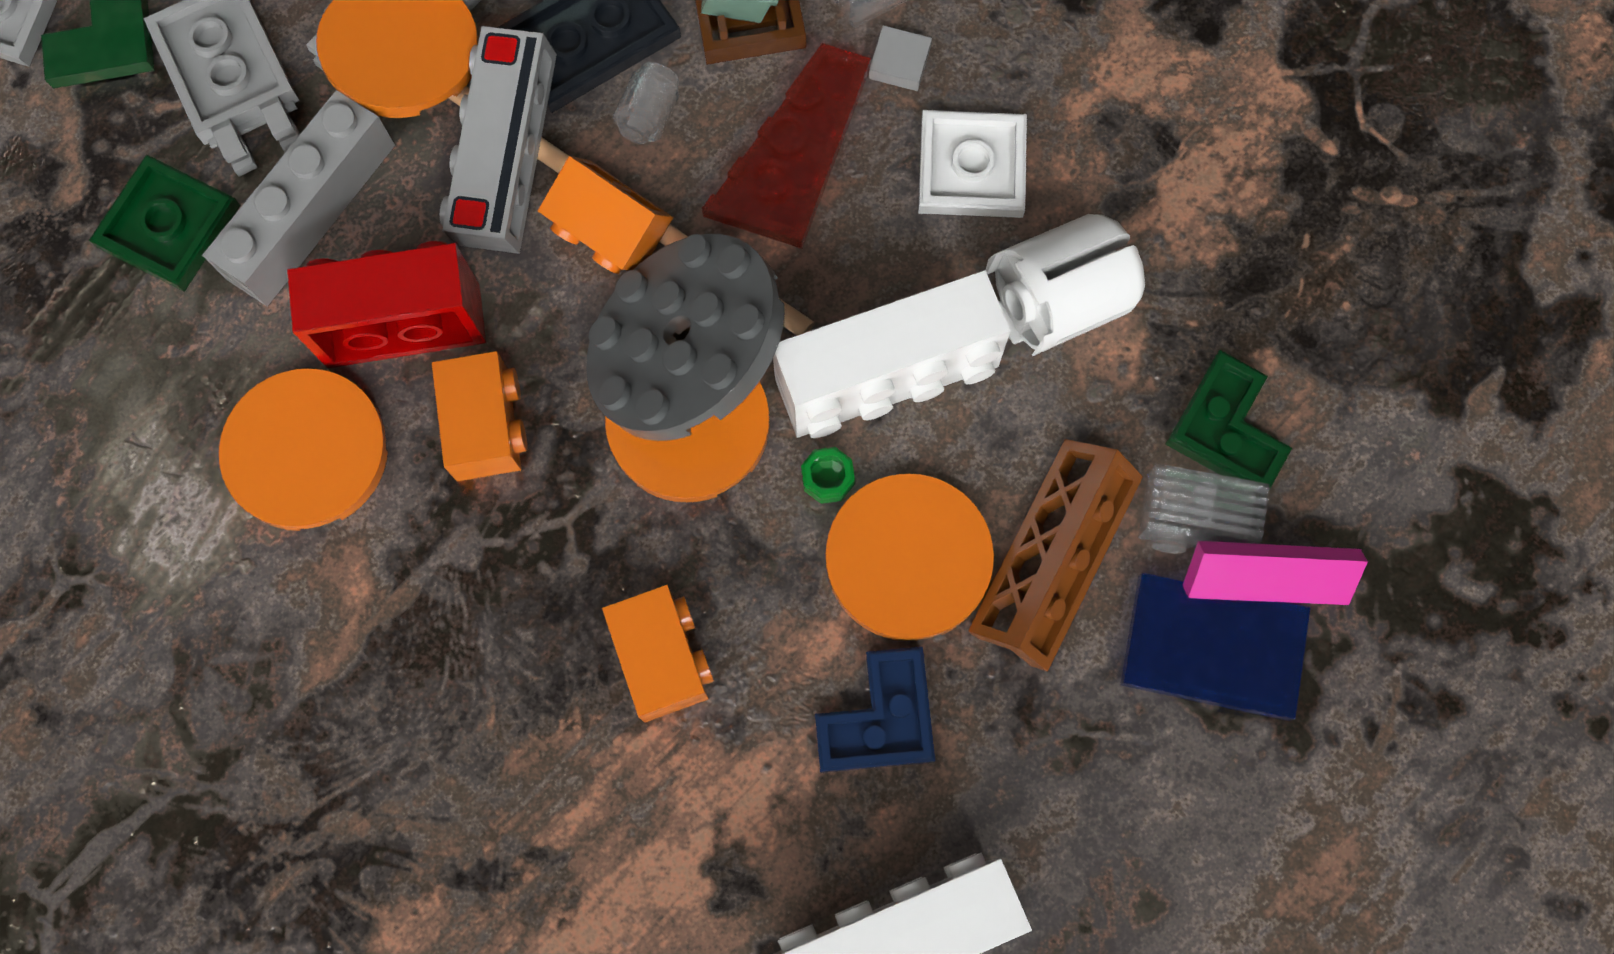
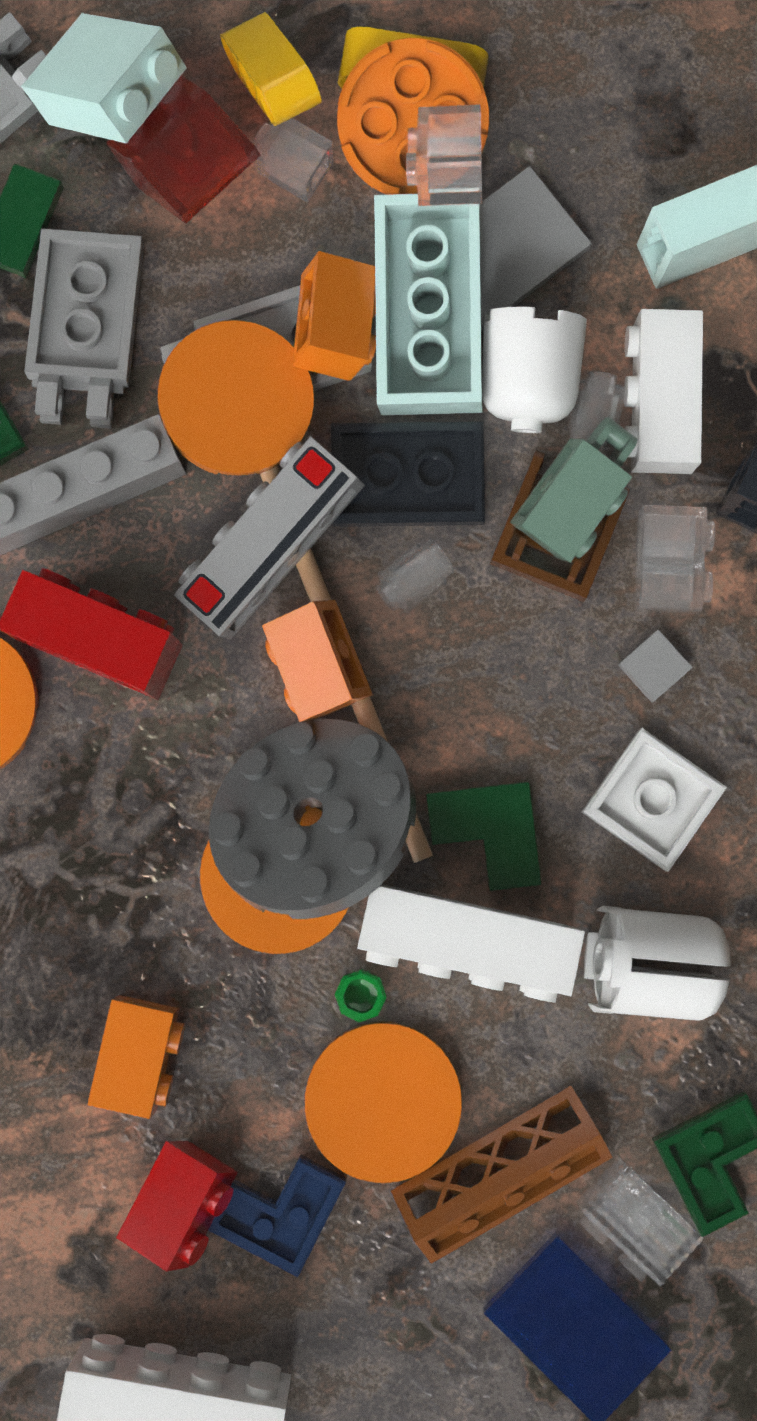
camera: 30 degrees right, 10 degrees up
orange brick [432,351,528,481] -> none
clear red wing [702,43,871,249] -> none
dark pink tile [1183,541,1368,605] -> none
none -> red brick [116,1141,238,1272]
none -> dark green tile [426,782,542,891]

